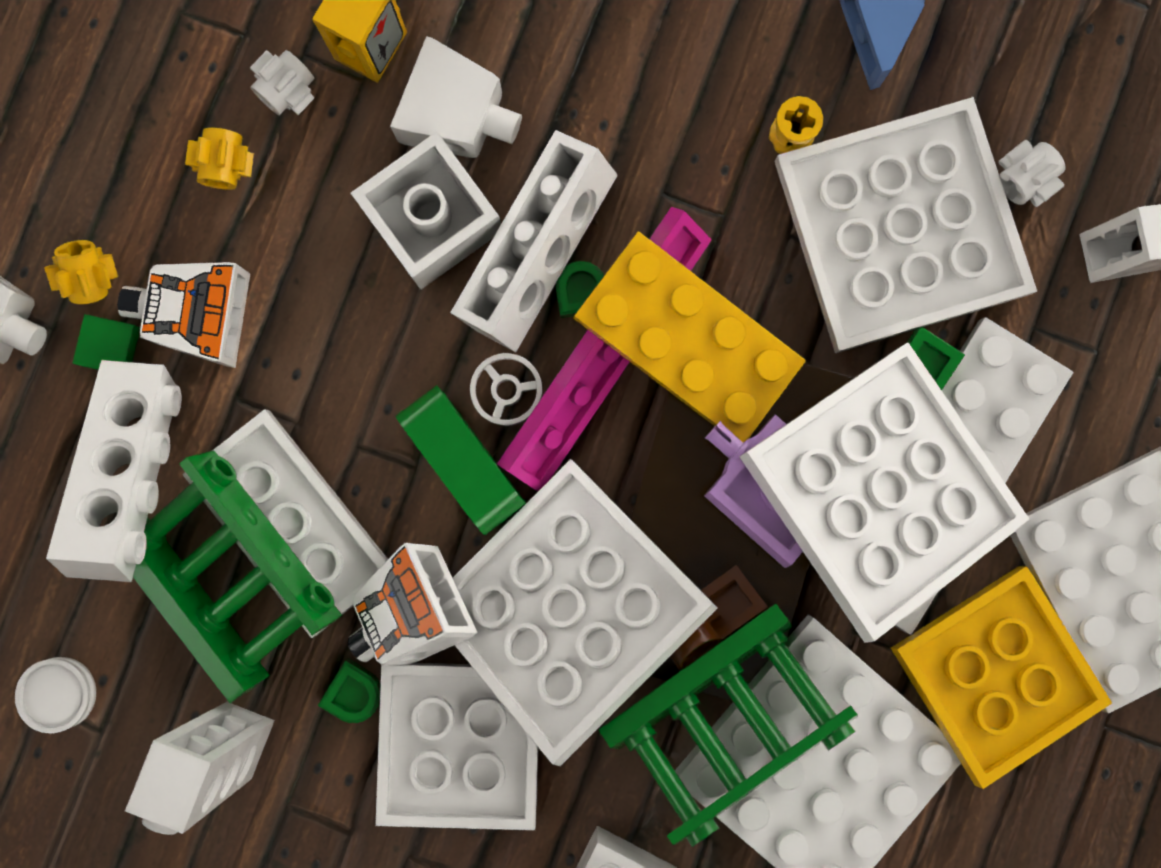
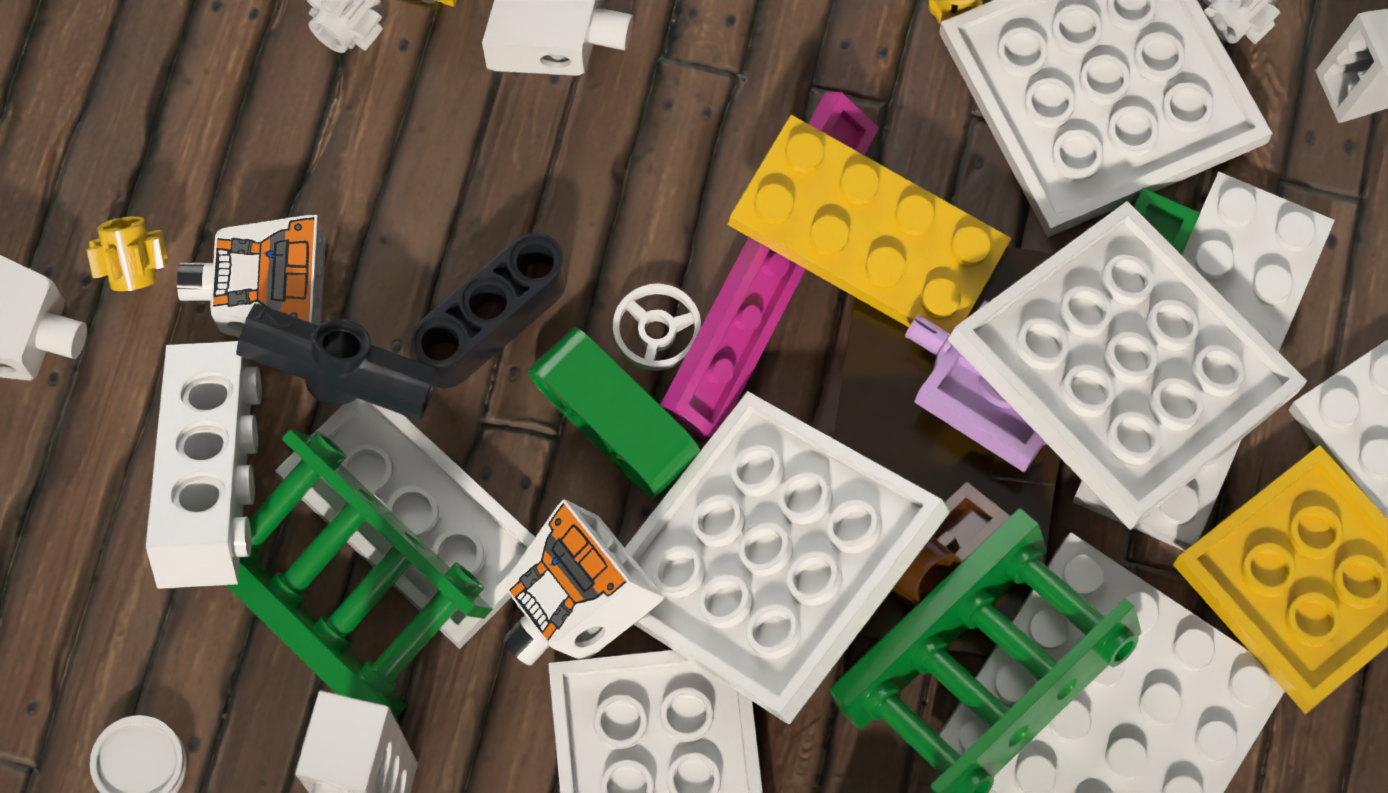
camera: 10 degrees left, 15 degrees down
green tile [72,314,141,370] -> none
yellow gear [185,128,254,190] -> none
green tile [318,658,381,723] -> none
white brick [351,131,501,290] -> none
white brick [450,130,618,352] -> none
green tile [556,261,605,318] -> none
none -> black piece [236,303,440,421]
none -> black beam [411,232,567,389]

